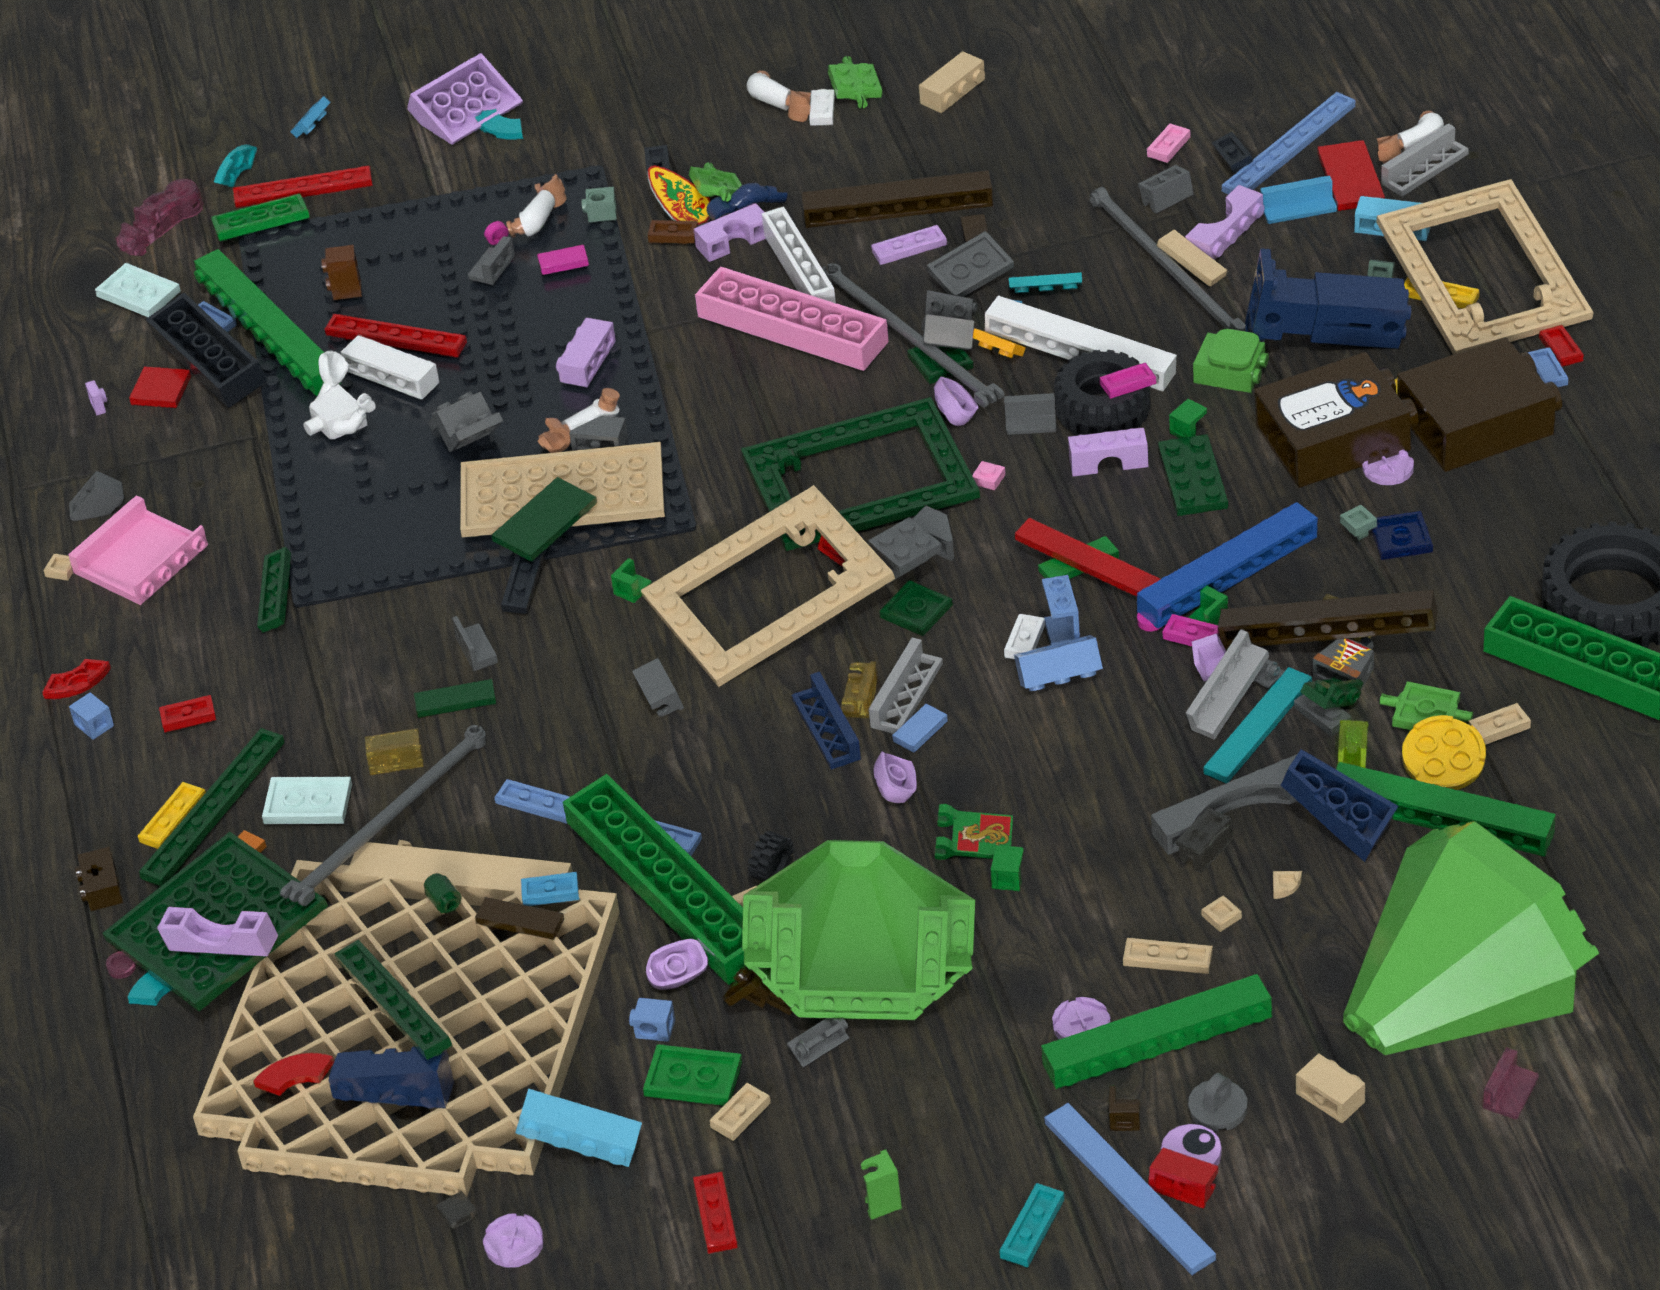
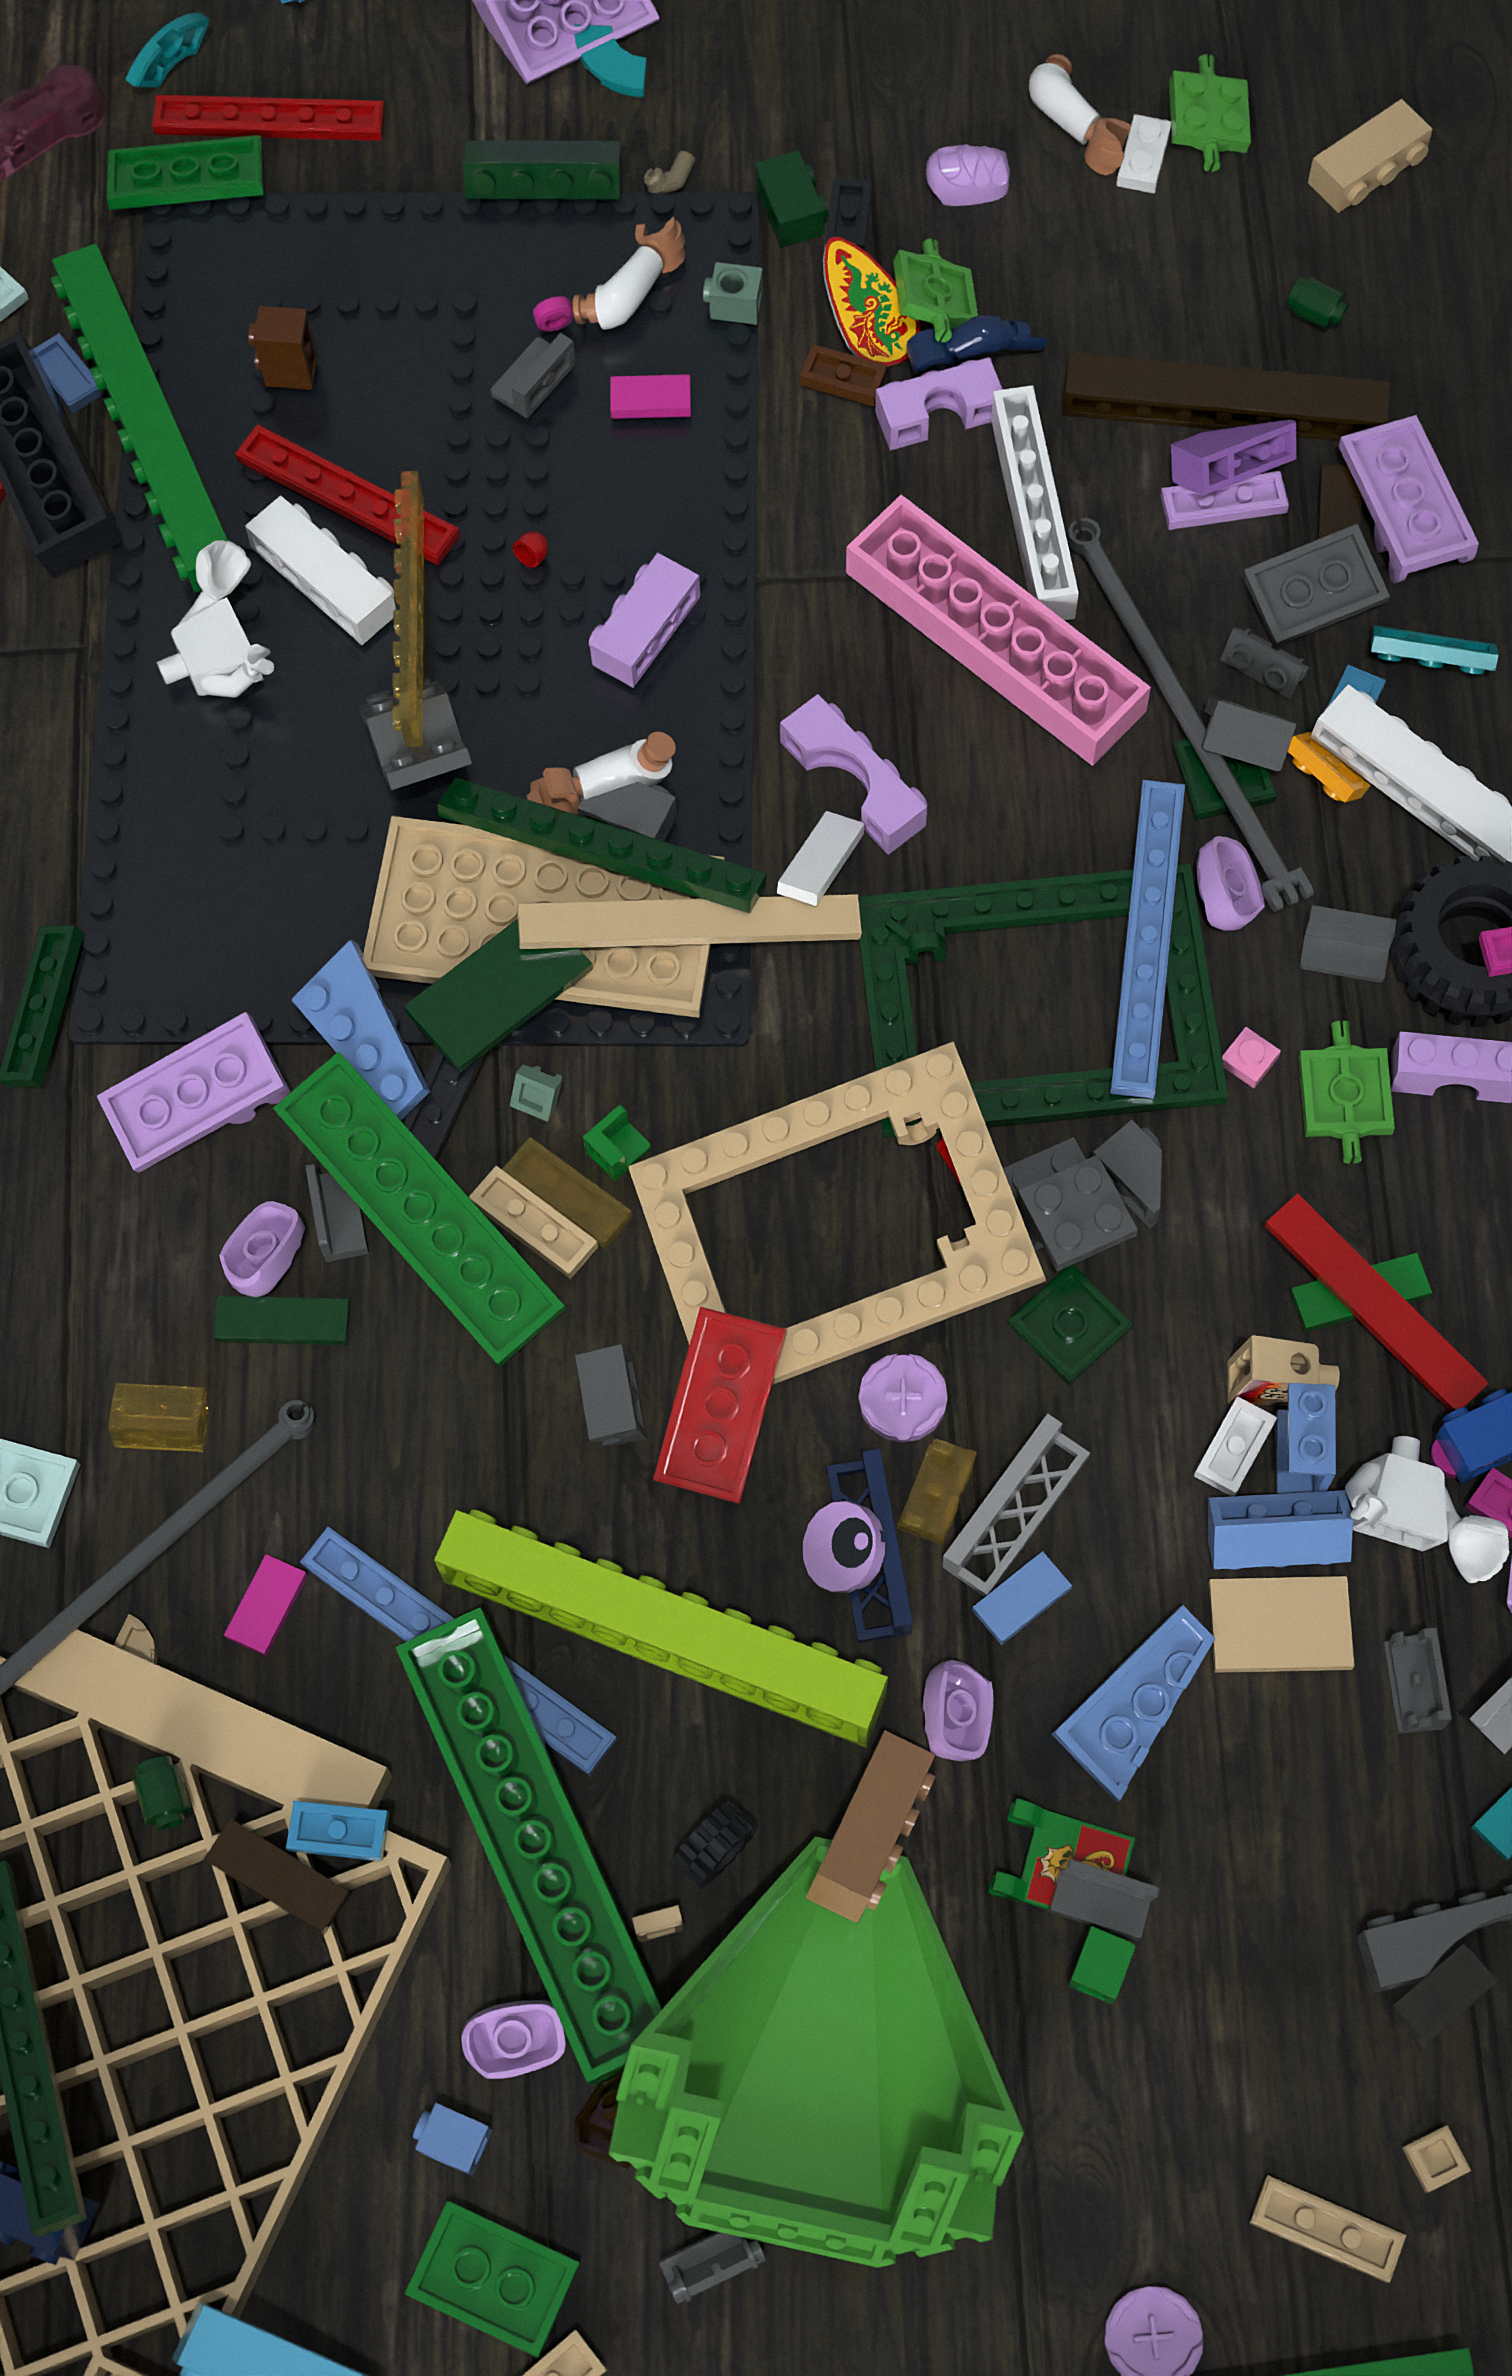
camera: 10 degrees right, 25 degrees up
none -> lavender hinge [97,1012,291,1173]
none -> lavender piece [219,1201,305,1298]
none -> dark pink tile [224,1554,308,1657]
none -> green plate [273,1052,566,1367]
none -> medium blue wing [291,939,430,1121]
none -> clear yellow plate [392,470,424,748]
none -> lime brick [434,1510,888,1748]
none -> dark green plate [438,777,767,913]
none -> dark green brick [463,141,622,199]
none -> tan plate [469,1166,598,1280]
none -> clear yellow plate [502,1137,633,1249]
none -> sand green tile [510,1064,562,1122]
none -> red hinge [512,531,548,568]
none -> tan tile [517,894,862,949]
none -> dark tan arm [644,151,695,195]
none -> red tile [653,1306,788,1504]
none -> dark green brick [754,150,829,248]
none -> white tile [777,811,865,906]
none -> lavender arch [780,694,927,855]
none -> lavender tile [803,1501,885,1593]
none -> medium nougat brick [806,1730,936,1924]
none -> lavender tile [859,1354,948,1443]
none -> lavender piece [926,145,1010,206]
none -> dark grey panel [1047,1859,1160,1941]
none -> medium blue wing [1051,1605,1215,1802]
none -> medium blue tile [1110,780,1185,1099]
none -> medium lavender slope [1171,419,1296,496]
none -> tan tile [1208,1576,1354,1673]
none -> tan torso [1227,1335,1340,1406]
none -> dark green brick [1287,277,1349,330]
none -> bright green plate [1298,1021,1395,1164]
none -> lavender hinge [1339,415,1479,583]
none -> white torso [1345,1436,1510,1583]
none -> dark grey hinge [1382,1628,1452,1734]

